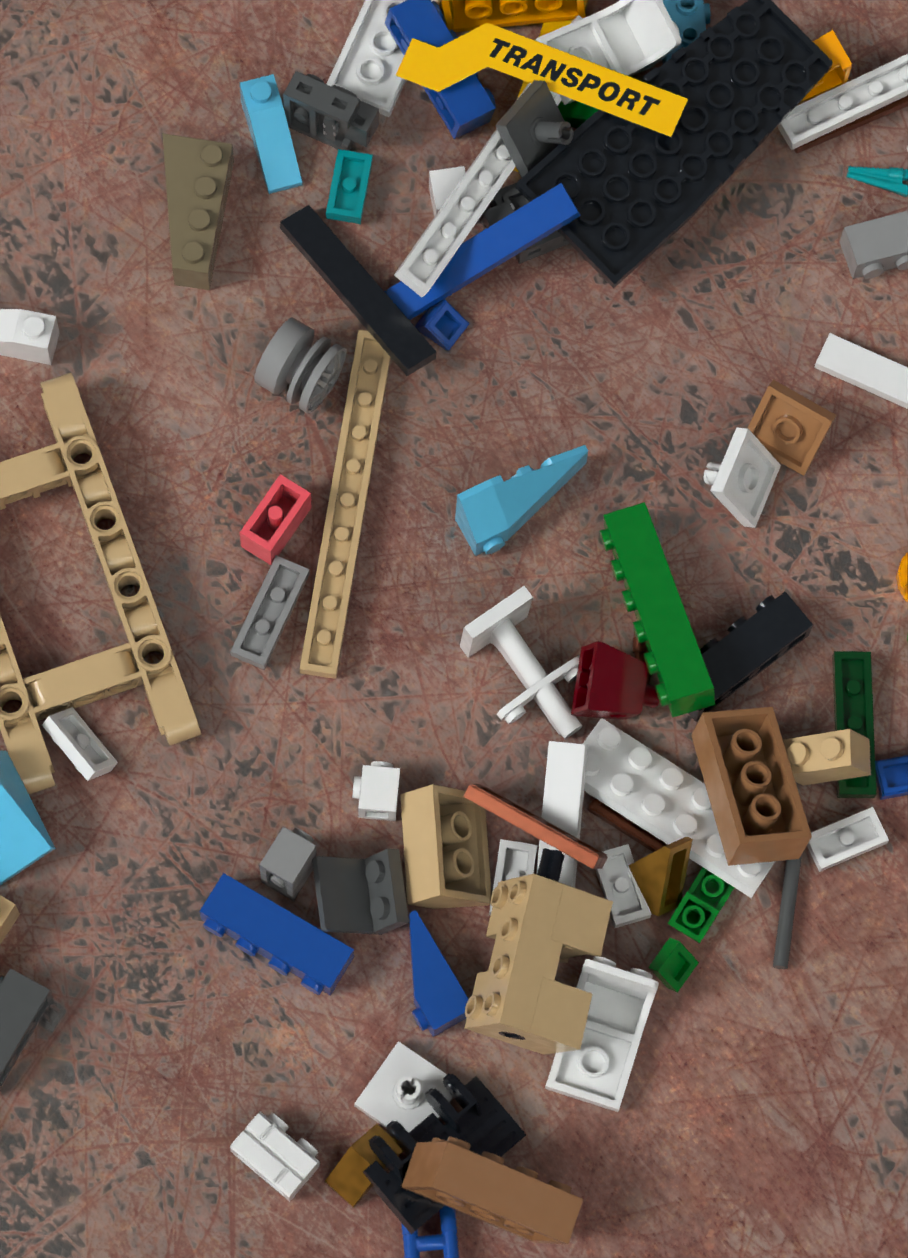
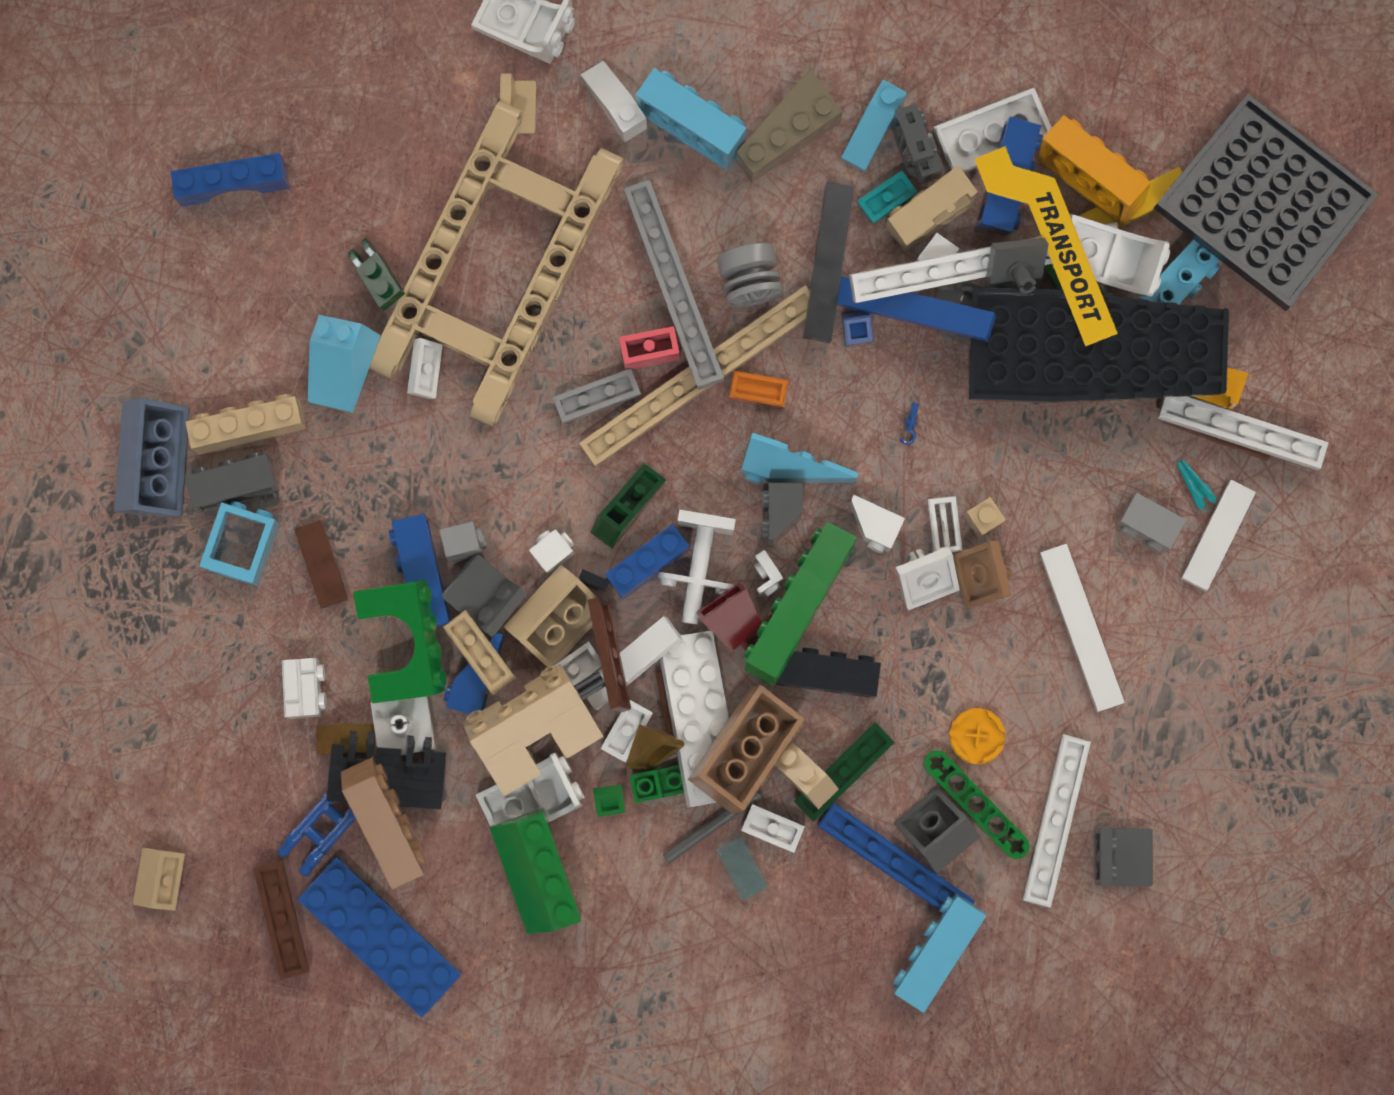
camera: 50 degrees right, 10 degrees up
none -> medium azure window [199,501,280,587]
none -> copper tile [294,520,349,609]
none -> green arch [353,579,447,704]
none -> tan tile [443,610,516,695]
none -> green slope [489,808,581,934]
none -> black tile [579,569,609,593]
none -> dark green slope [590,463,666,549]
none -> blue brick [605,524,690,600]
none -> light grey plate [624,179,724,390]
none -> medium azure brick [635,68,747,171]
none -> clear light blue tile [717,837,768,901]
none -> orange tile [729,370,788,409]
none -> white bracket [754,550,783,597]
none -> dark grey slope [762,483,803,547]
none -> white slope [850,495,905,553]
none -> tan wedge [886,165,978,252]
none -> blue hand [900,402,919,445]
none -> white tile [927,496,963,553]
none -> tan brick [963,497,1006,540]

